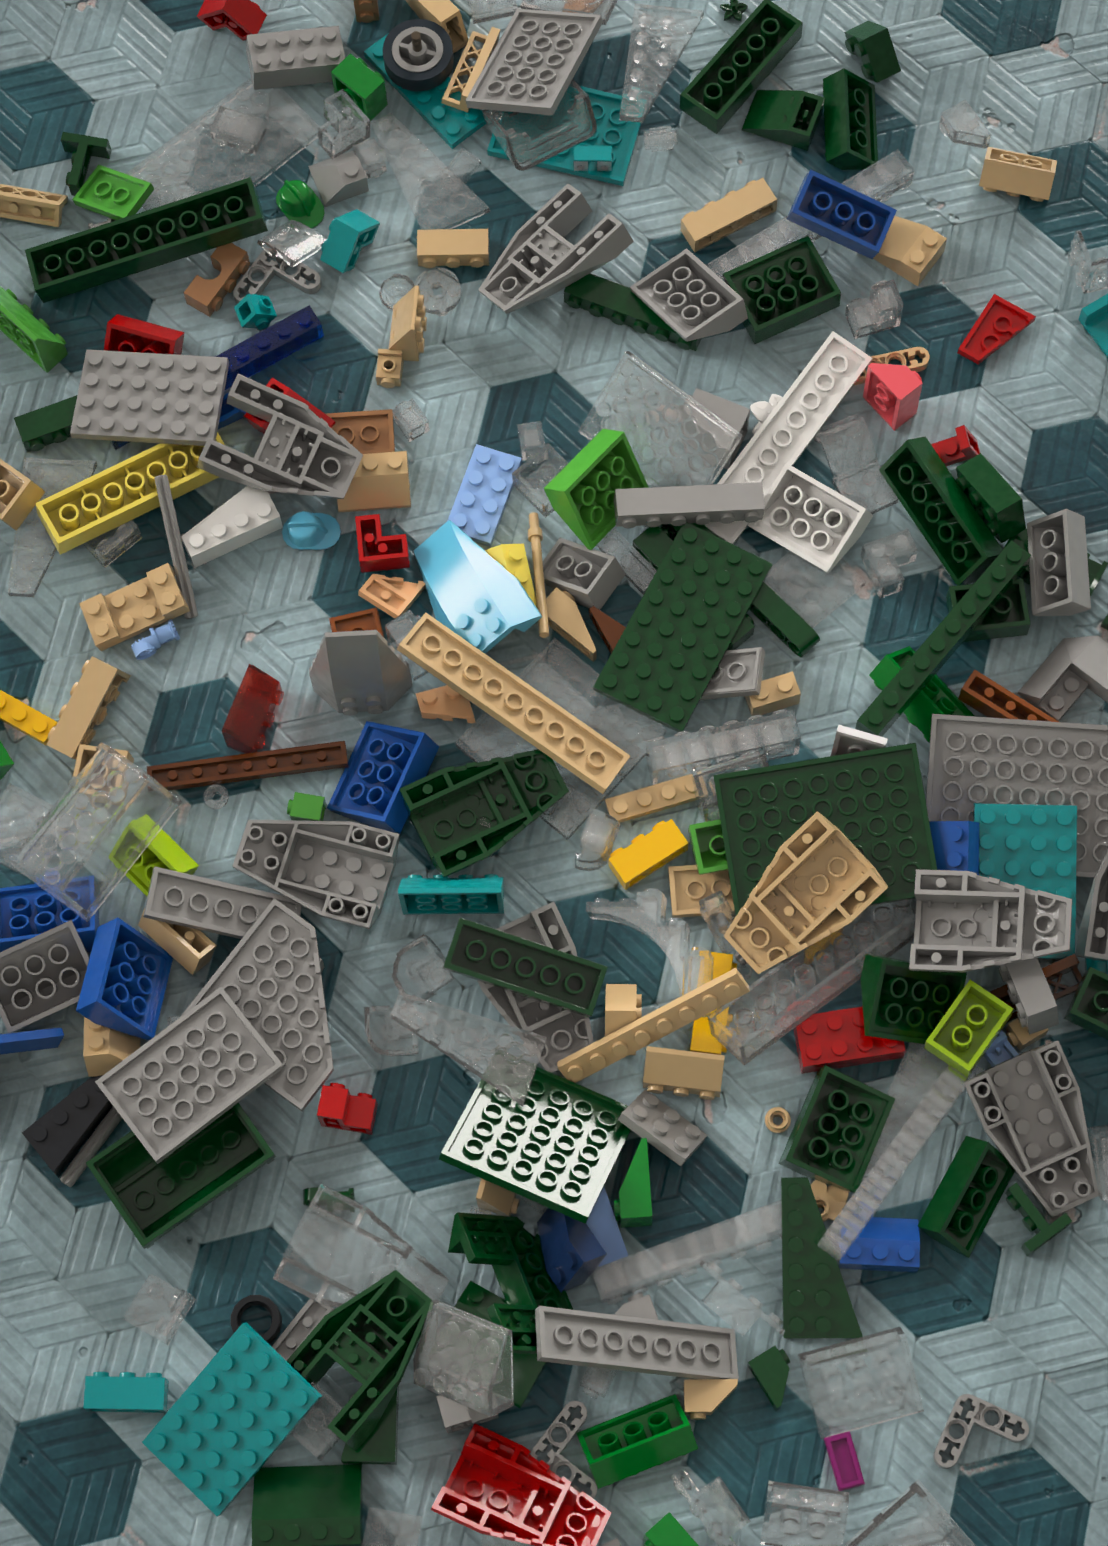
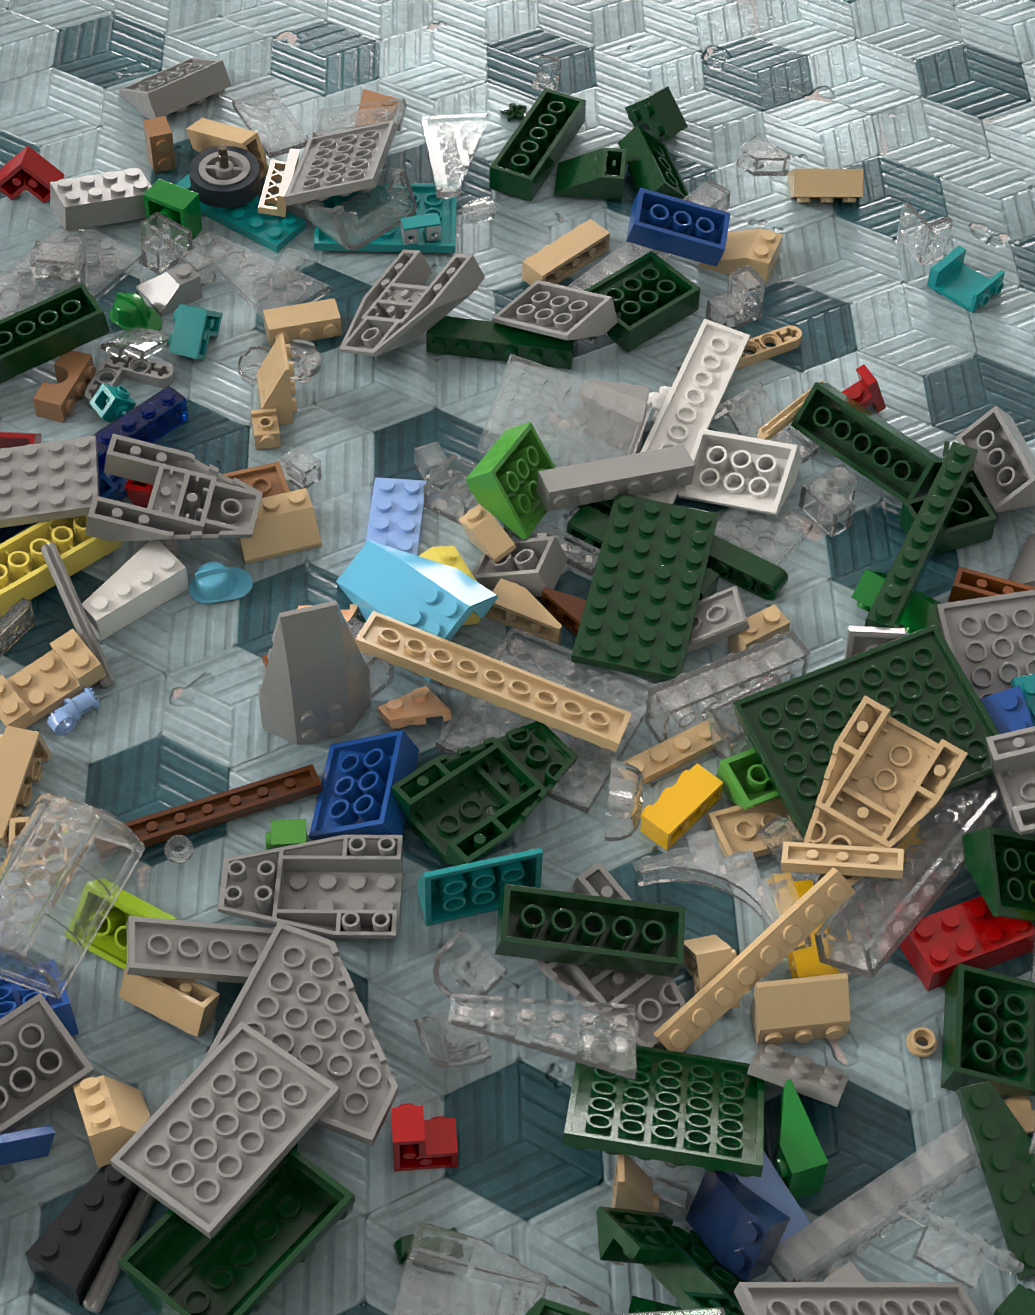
camera: 20 degrees left, 20 degrees down
blue slope [76,917,173,1041] -> none
clear red slope [222,664,284,753] -> none
red brick [355,514,410,573] -> none
tan bar [528,512,549,638] -> none
coral slope [863,363,923,431] -> none
dark green brick [956,453,1026,543] -> none
red wing [957,294,1036,364] -> none
none -> tan slope [458,504,517,563]
none -> tan axle [757,380,825,440]
none -> tan plate [781,841,904,879]

